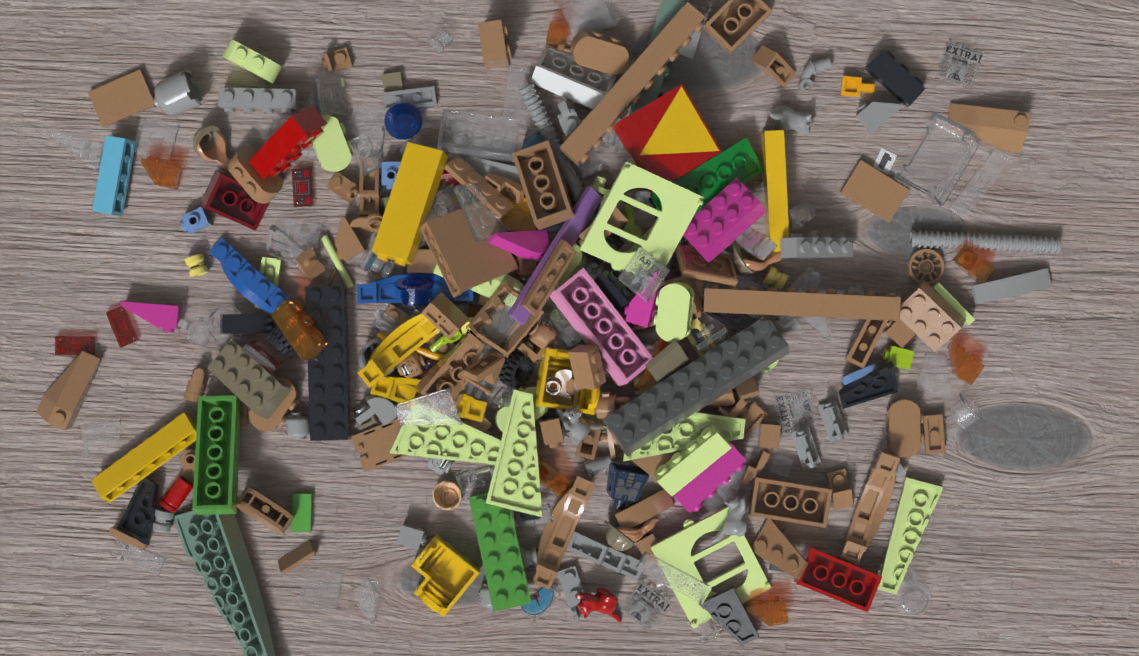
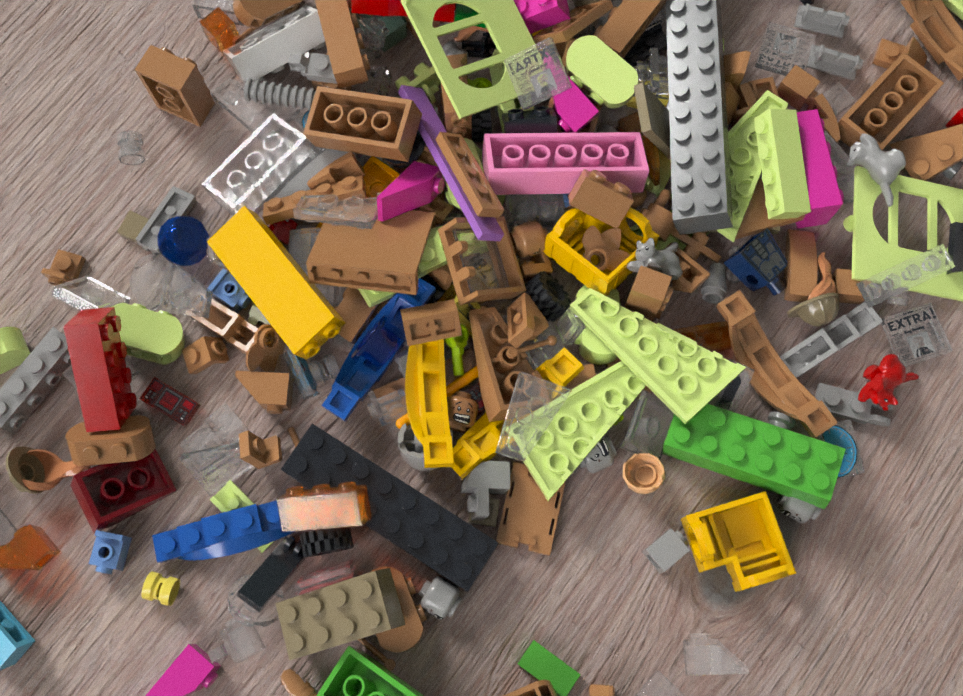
camera: 55 degrees left, 15 degrees down
yellowish green bar [321,235,354,289] -> none

